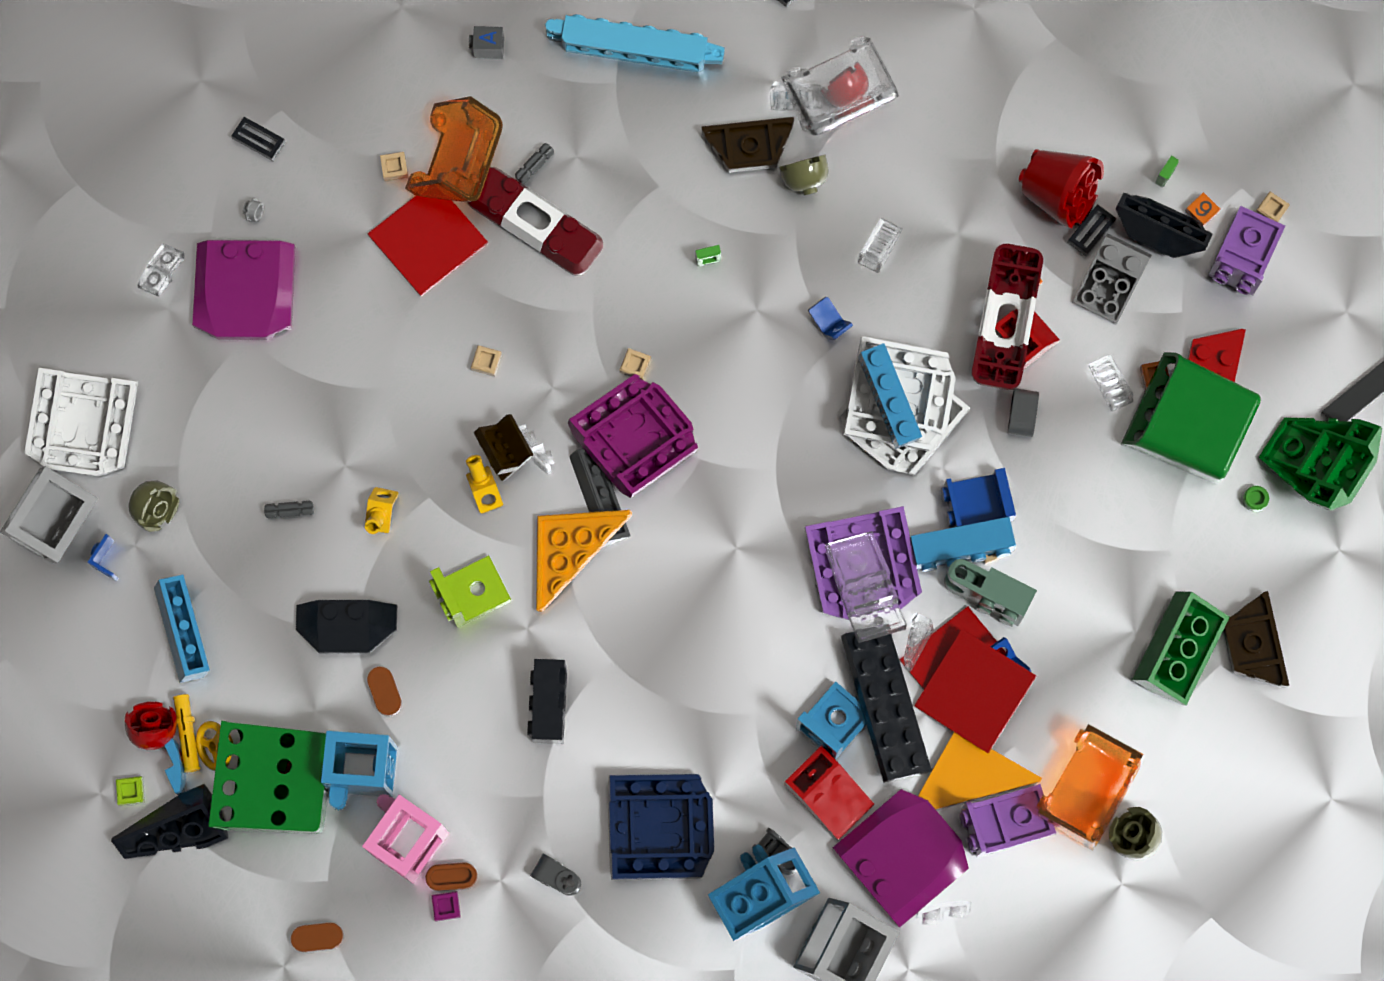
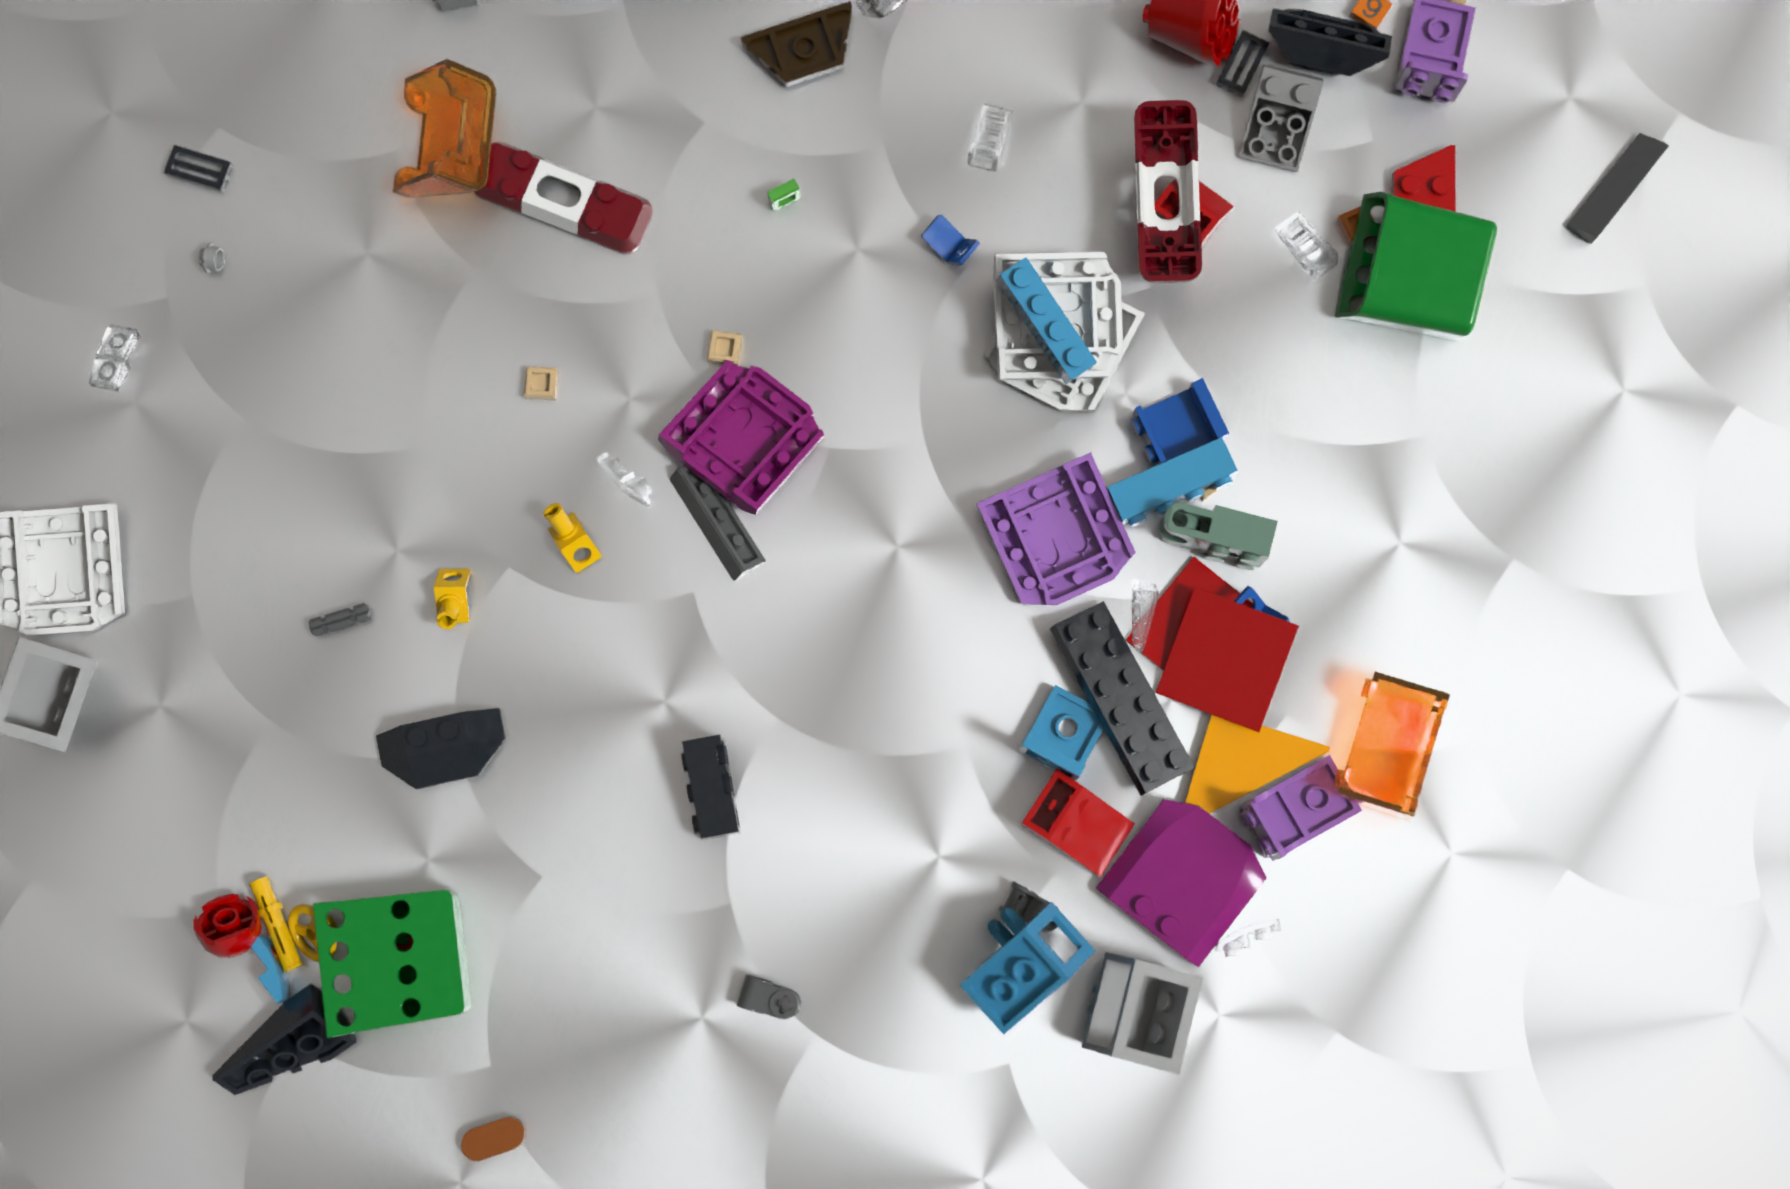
camera: 10 degrees left, 5 degrees up
blue bracket [88,534,118,581] -> none
lime tile [116,776,145,806] -> none
olive cylinder [129,480,179,532] -> none
dark azure brick [154,575,210,683] -> none
magenta wedge [192,240,296,340] -> none
dark azure piece [321,731,398,811] -> none
bright pink piece [362,794,449,884] -> none
red piece [367,181,488,296] -> none
dark orange tile [367,667,402,717] -> none
tan tile [380,152,408,181] -> none
dark orange tile [425,863,478,891] -> none
lime bracket [429,555,512,628] -> none
magenta tile [431,891,461,922] -> none
dark brown bracket [473,414,533,481] -> none
dark grey axle [515,143,554,184] -> none
light orange tile [536,510,632,612] -> none
dark blue wedge [608,774,714,880] -> none
olive cylinder [779,154,829,195] -> none
clear slope [825,531,907,643] -> none
dark grey beam [1008,388,1039,437] -> none
olive cylinder [1109,807,1163,861] -> none
green slope [1132,591,1230,706] -> none
dark brown wing [1223,591,1290,688] -> none
bright green tile [1243,486,1269,512] -> none
green wedge [1259,417,1382,511] -> none

